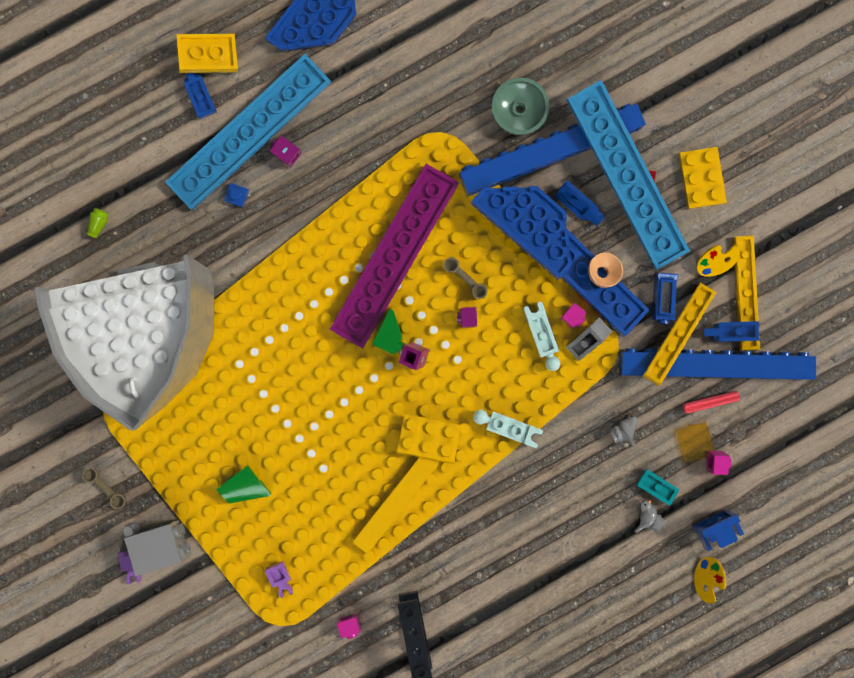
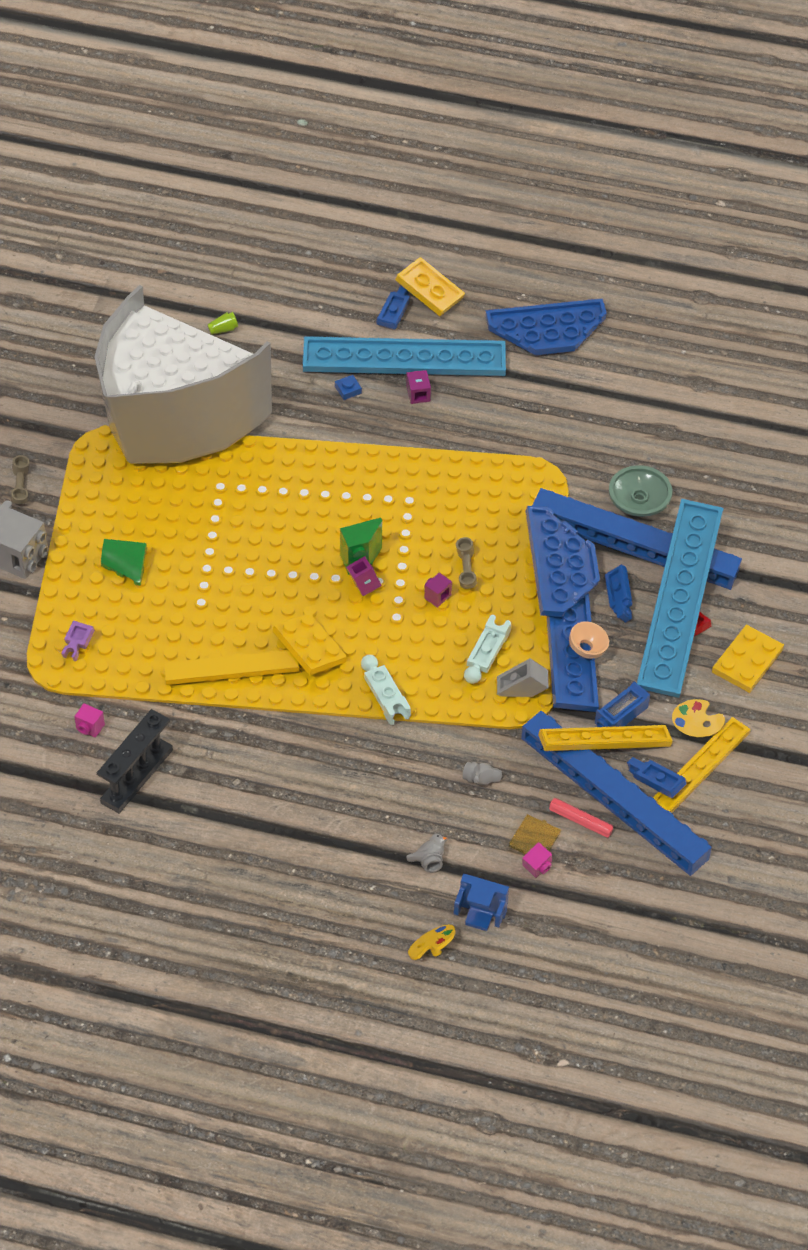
camera: 40 degrees right, 35 degrees down
magenta plate [330,164,459,349] -> none
dark pink plate [560,303,586,328] -> none
teal plate [636,469,680,506] -> none

